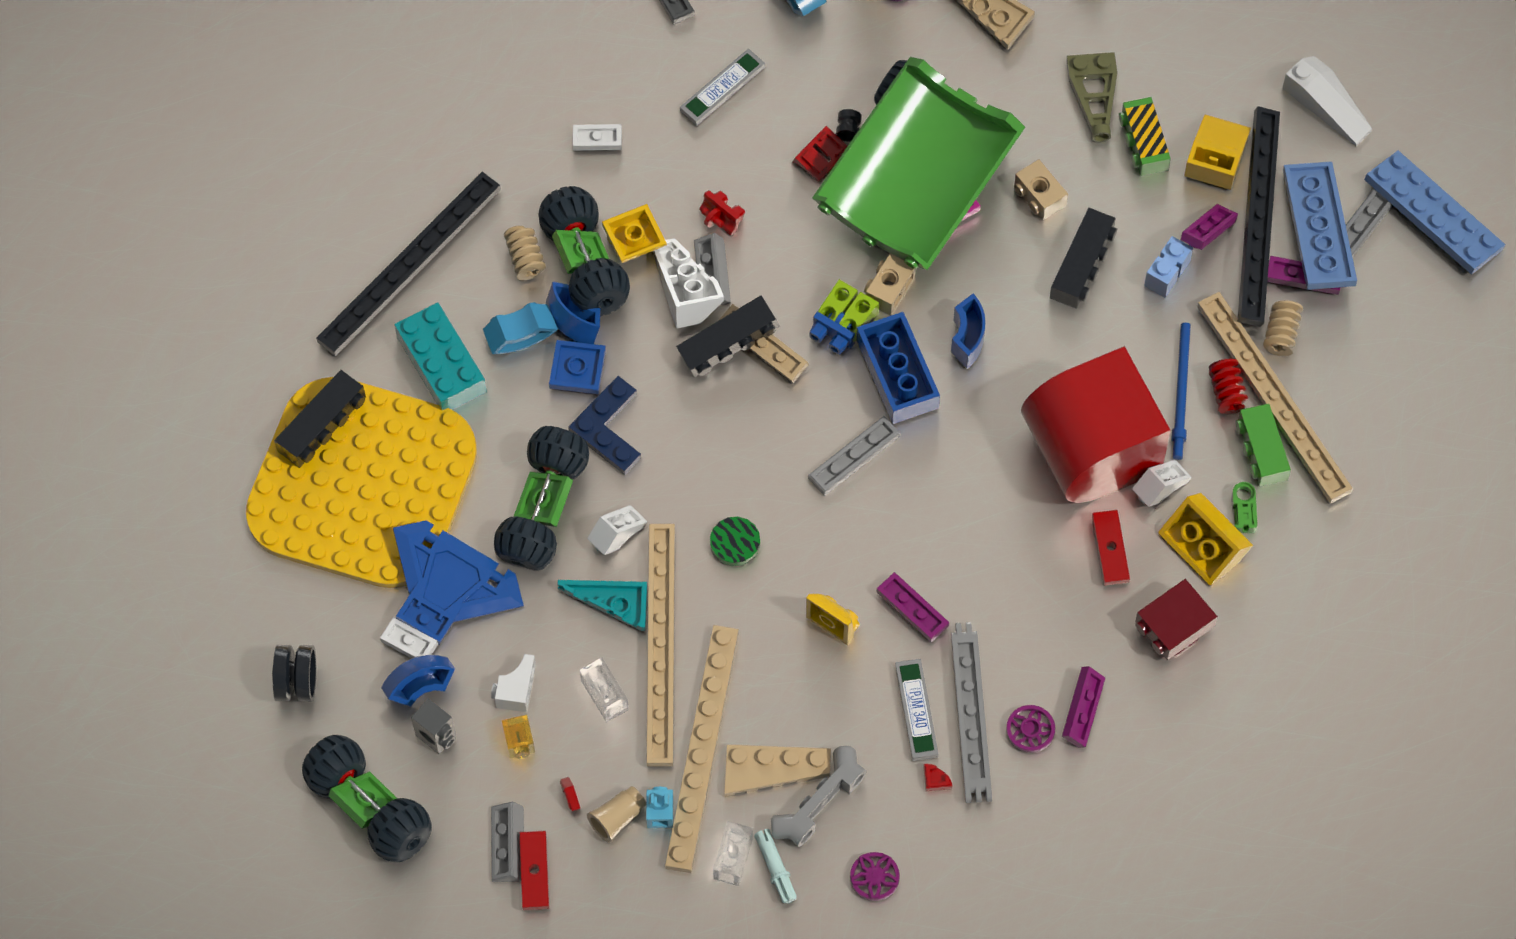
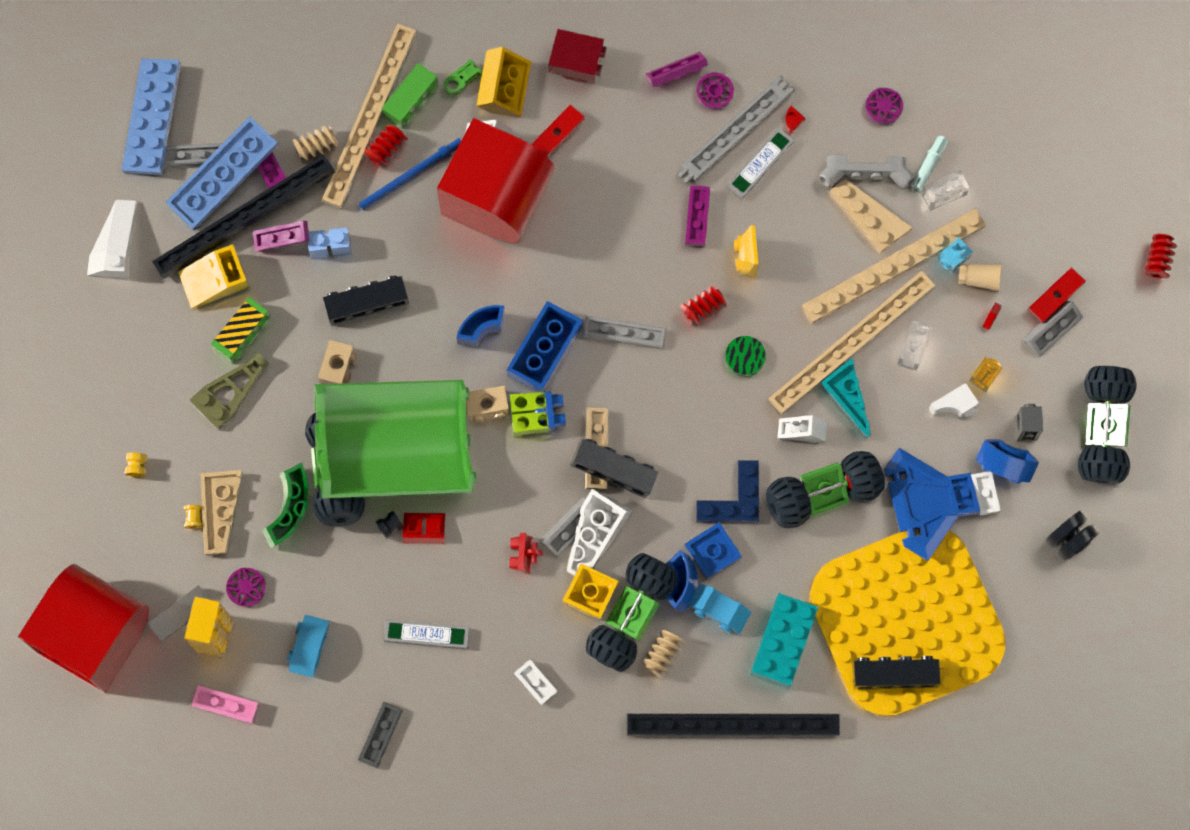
camera: 130 degrees left, 10 degrees up
none -> green brick [262,463,309,548]
none -> red piece [681,286,727,326]

